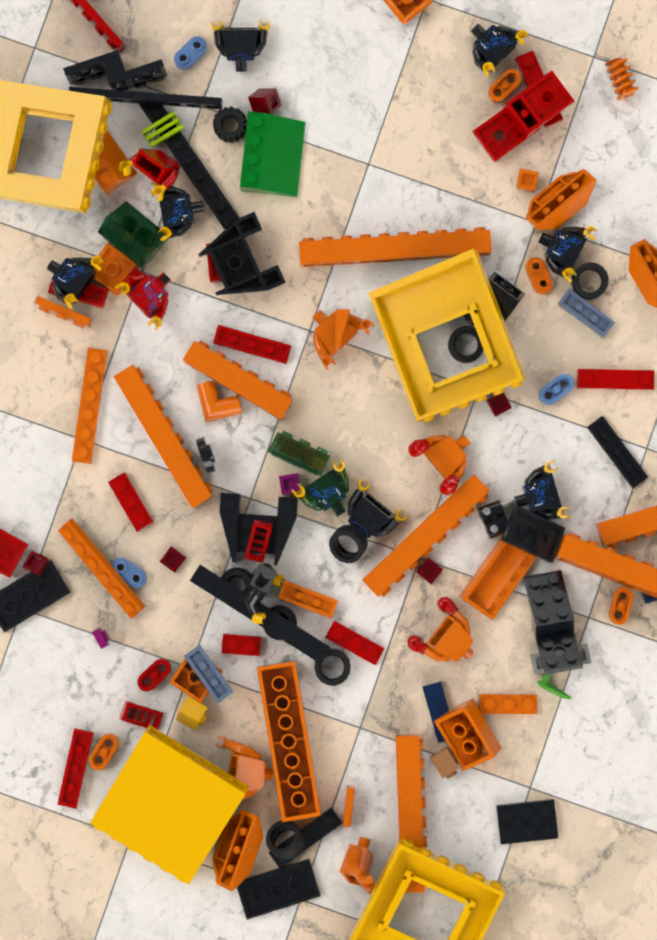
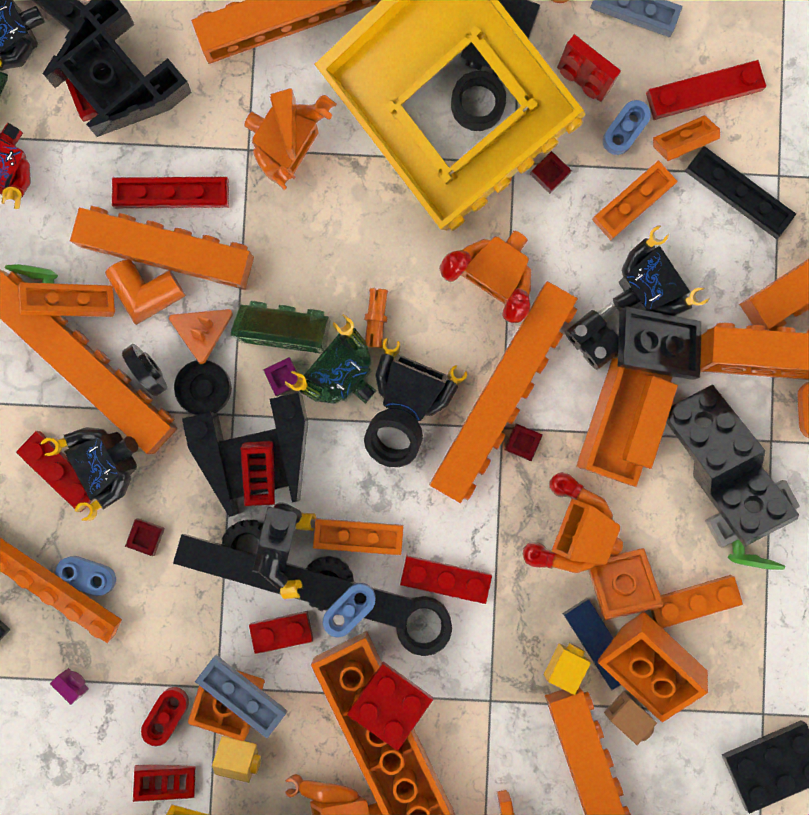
camera: 20 degrees left, 0 degrees up
none -> bright green bar [4,264,58,284]
none -> orange plate [18,282,115,317]
none -> black torso [41,427,138,521]
none -> orange piece [169,309,233,364]
none -> black piece [174,360,232,415]
none -> medium blue plate [323,583,376,637]
none -> red plate [347,661,433,751]
none -> orange pin [364,288,388,348]
none -> yellow brick [543,643,591,695]
none -> red plate [557,34,621,102]
none -> orange tile [588,548,663,621]
none -> orange plate [592,160,678,241]
none -> orange tile [622,376,678,469]
none -> orange plate [653,115,720,161]

